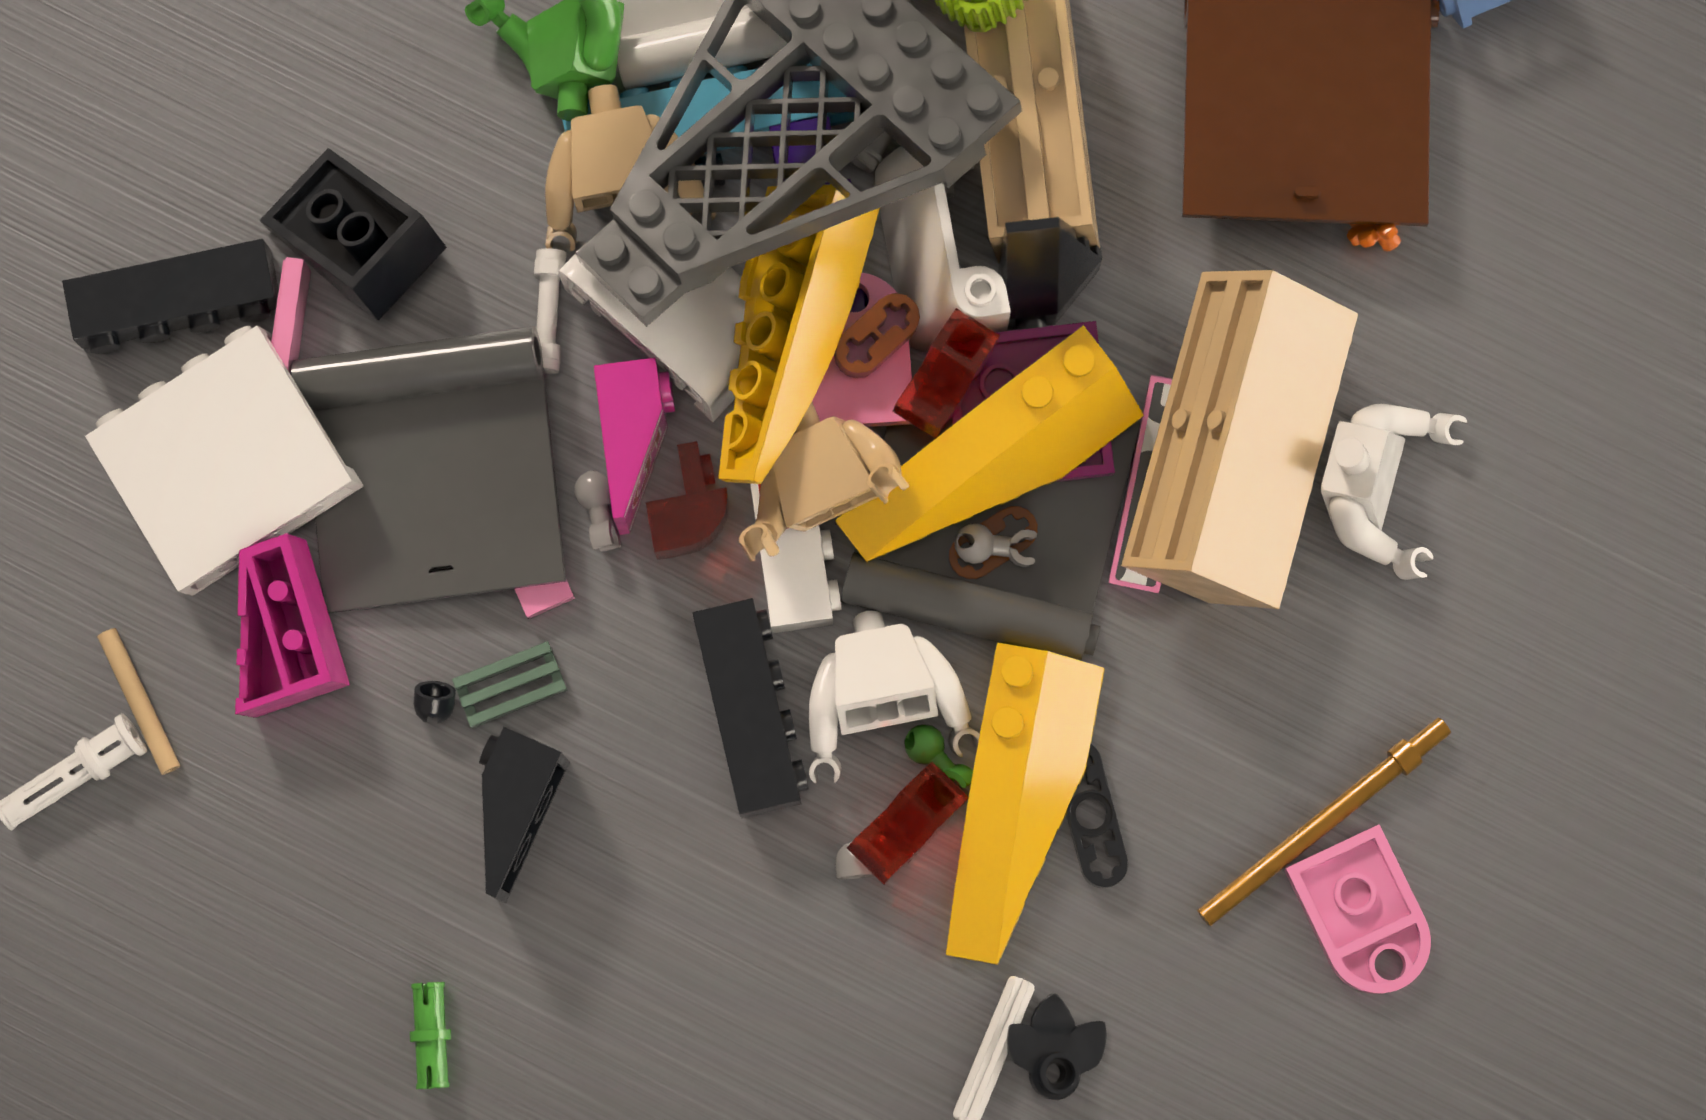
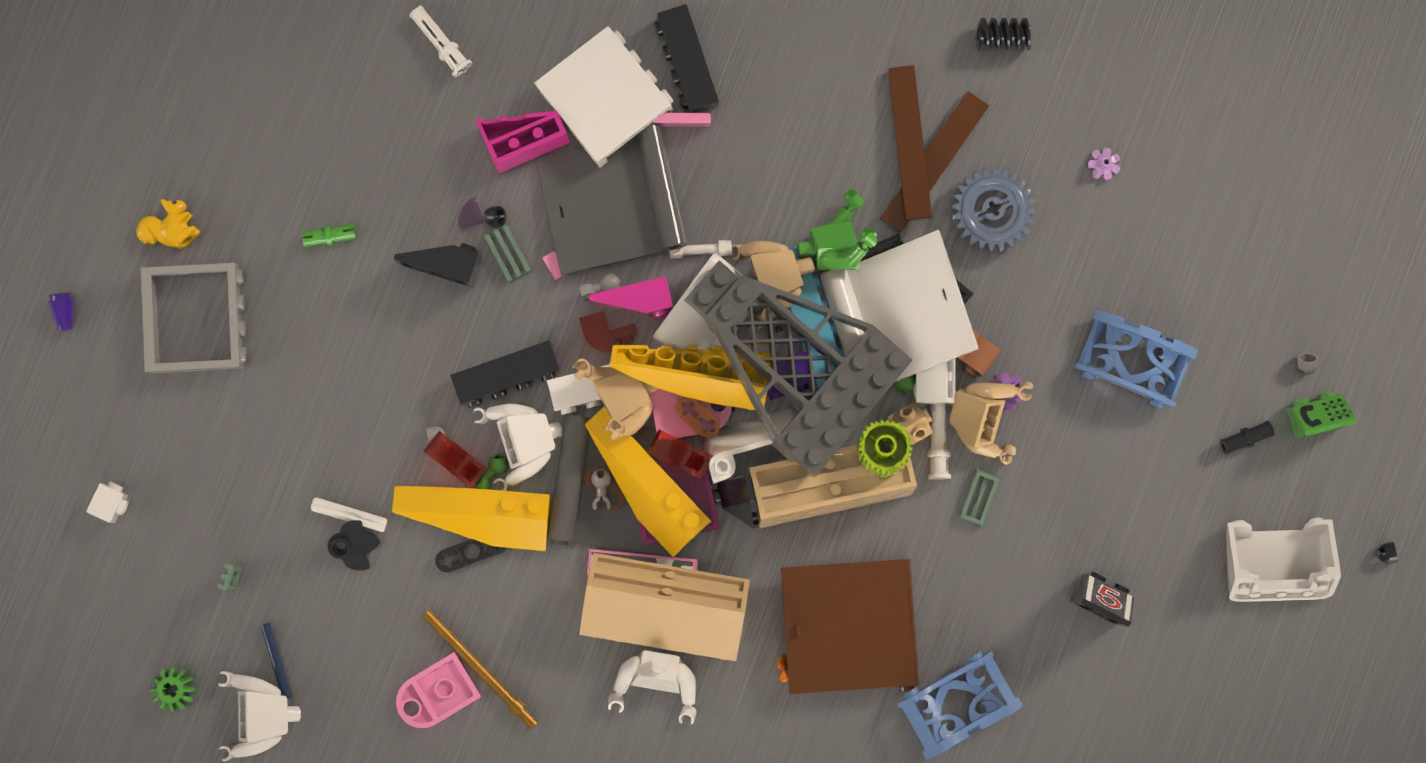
camera: 75 degrees right, 5 degrees up
tan piece [97,628,180,775] -> none
black slope [260,148,447,321] -> none
none -> clear purple tile [458,197,484,231]

